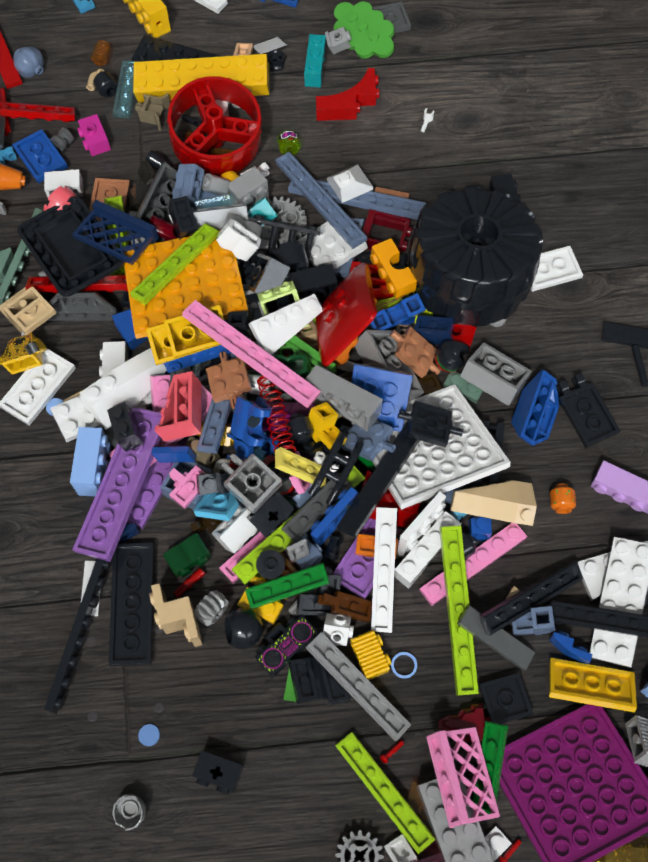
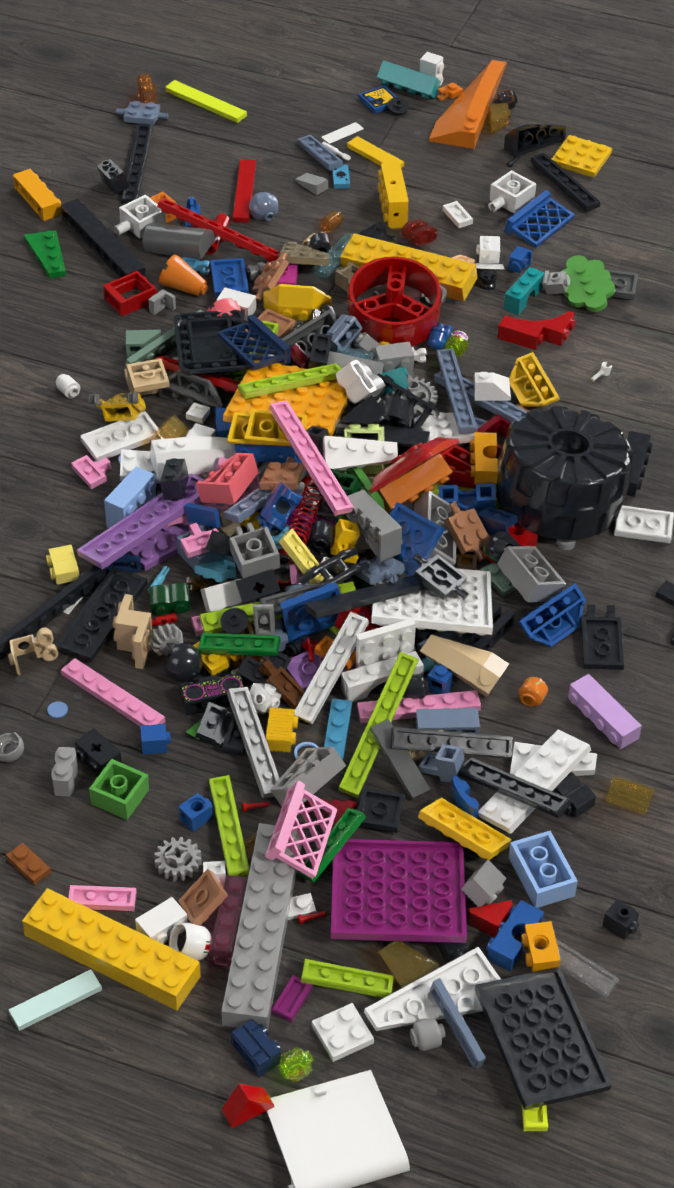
camera: 25 degrees right, 20 degrees down
none -> tan piece [8,628,58,676]
none -> light yellow brick [46,545,79,585]
none -> light grey brick [51,747,78,797]
none -> bright pink plate [61,658,165,726]
none -> bright pink hinge [71,455,111,489]
none -> bright green brick [89,759,149,820]
none -> blue brick [140,724,171,755]
none -> medium azure pin [148,566,169,593]
none -> clear yellow brick [149,414,189,442]
none -> blue brick [178,793,213,832]
none -> white plate [186,403,210,424]
none -> nougat plate [252,251,289,302]
none -> yellow wedge [263,284,331,322]
none -> light grey wedge [270,747,346,806]
none -> dark tan plate [279,242,331,266]
none -> light grey slope [295,173,328,195]
none -> red hand [302,638,318,662]
none -> dark azure plate [324,699,352,761]
none -> clear red brick [401,219,438,245]
none -> sand blue brick [416,708,480,734]
none -> blue piece [428,323,452,350]
none -> white head [476,236,500,264]
none -> blue brick [508,246,532,274]
none -> yellow wedge [509,352,560,407]

